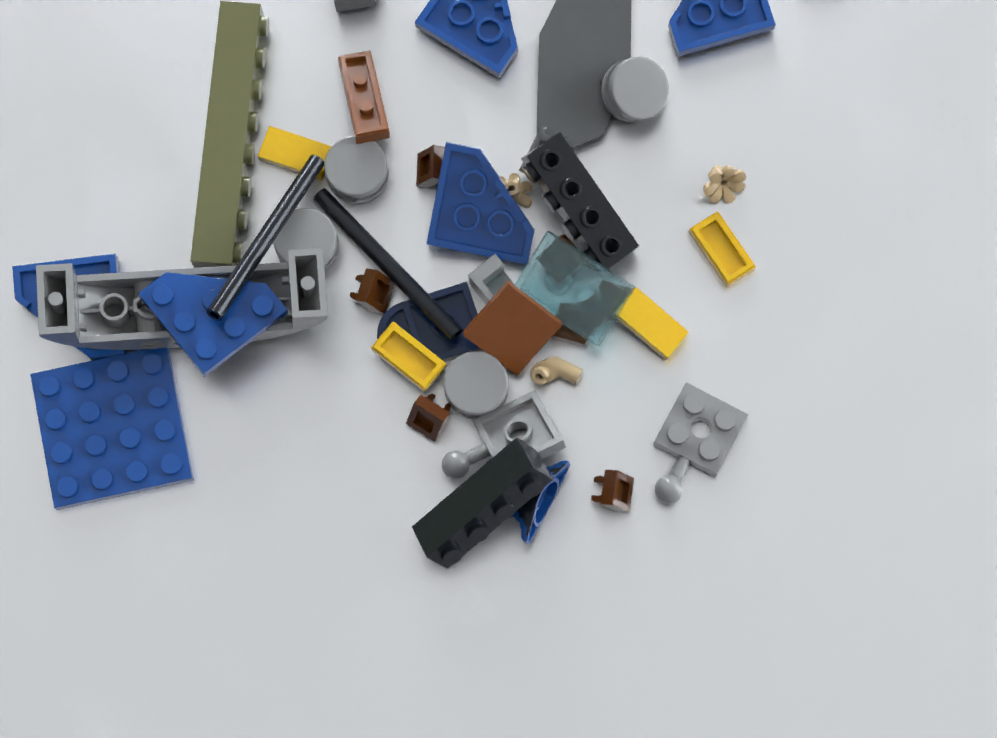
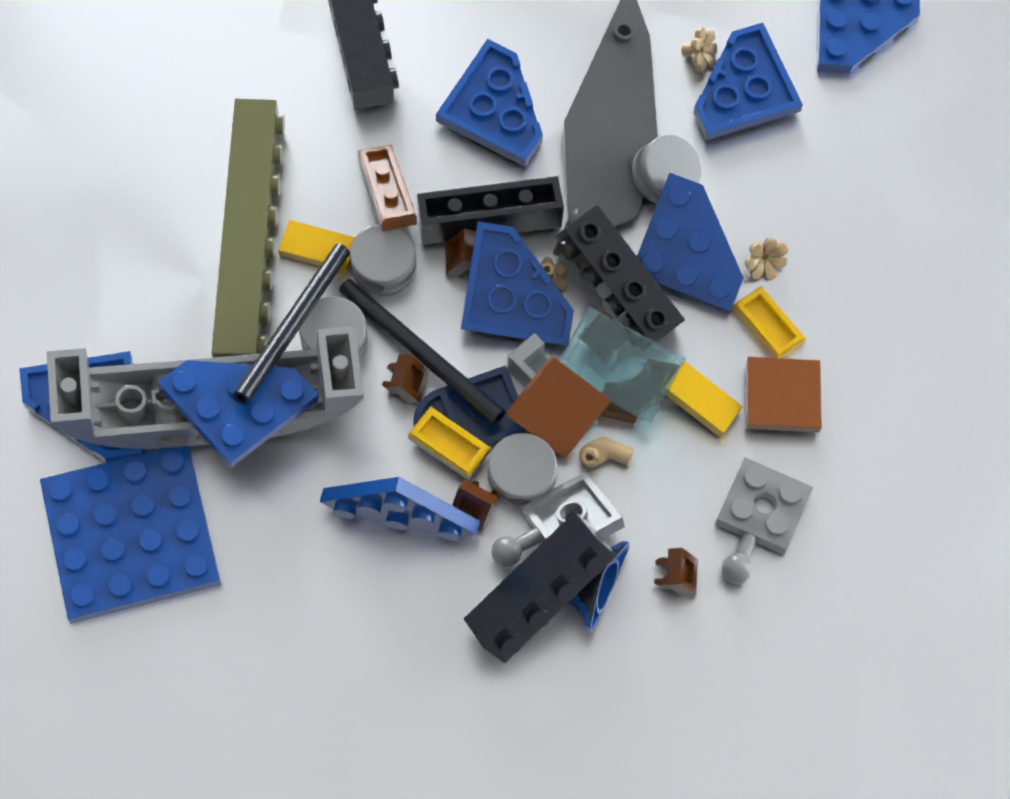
camera: 10 degrees left, 10 degrees down
none -> blue plate [320,477,480,541]
none -> black brick [417,176,564,245]
none -> blue plate [637,172,744,311]
none -> dark orange tile [746,357,822,433]

